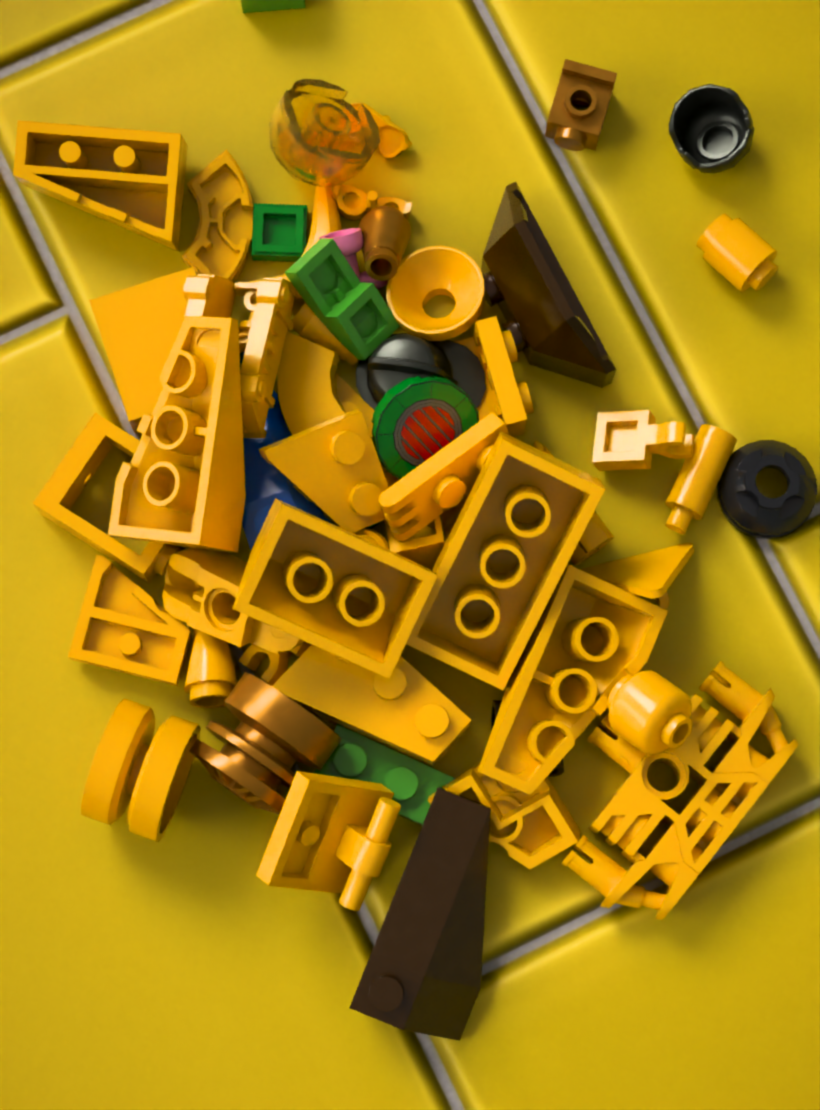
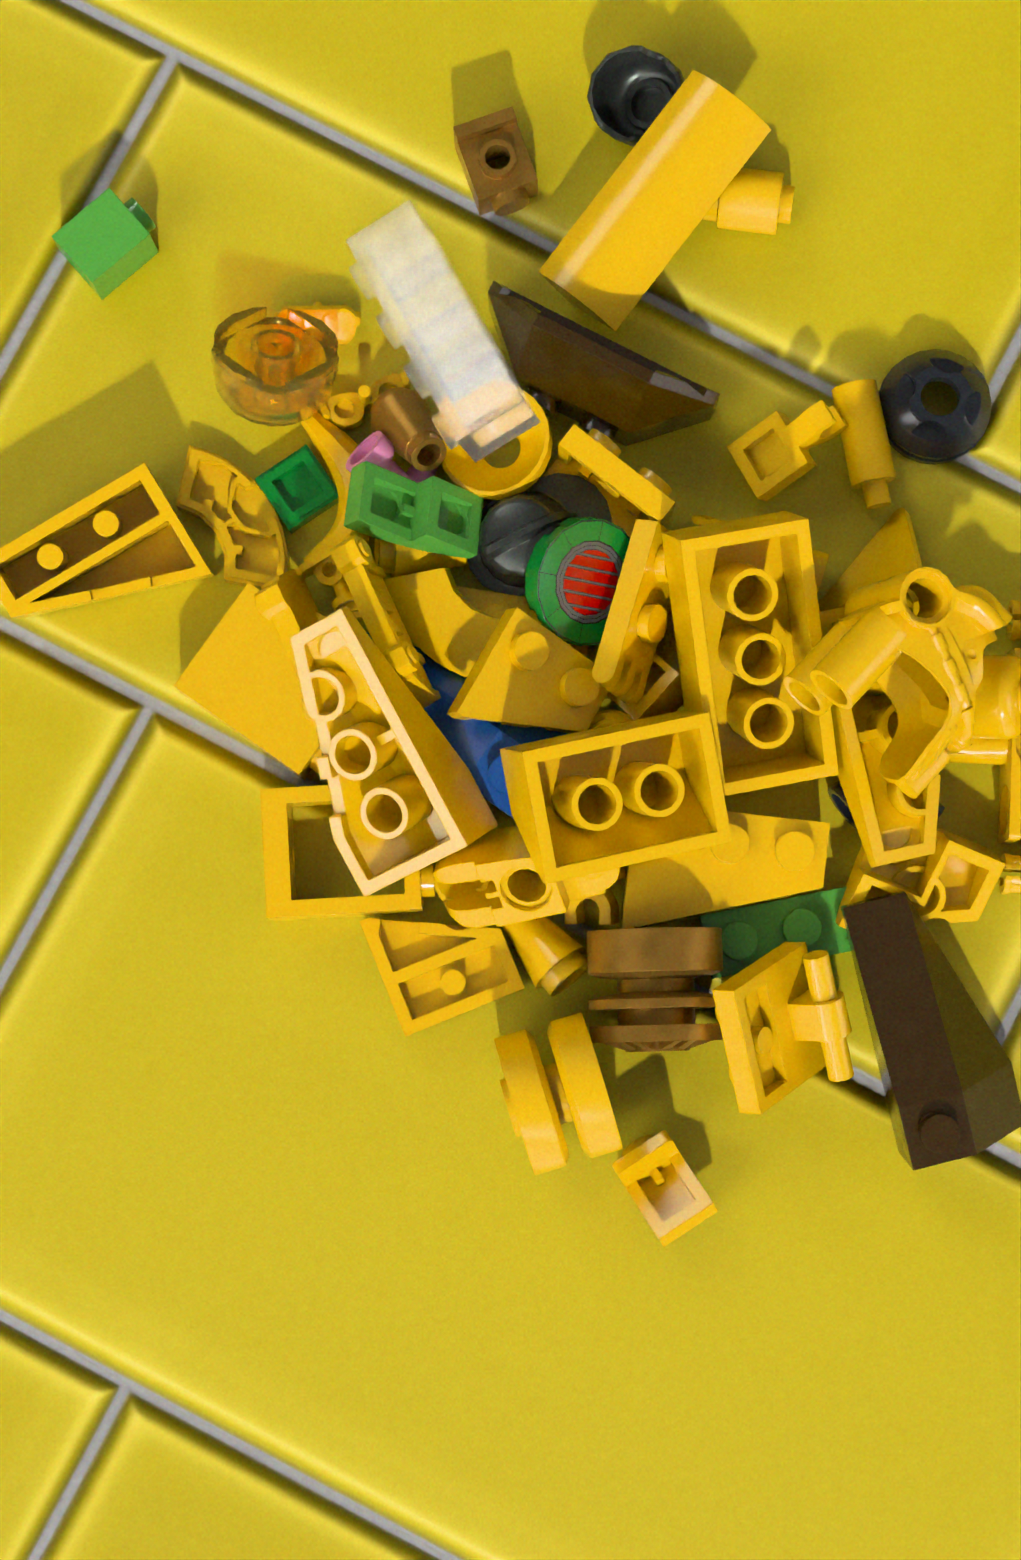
camera: 30 degrees left, 5 degrees up
none -> clear brick [346,200,541,462]
none -> yellow brick [538,70,772,331]
none -> yellow bracket [612,1130,718,1247]
none -> yellow helmet [784,567,1012,799]

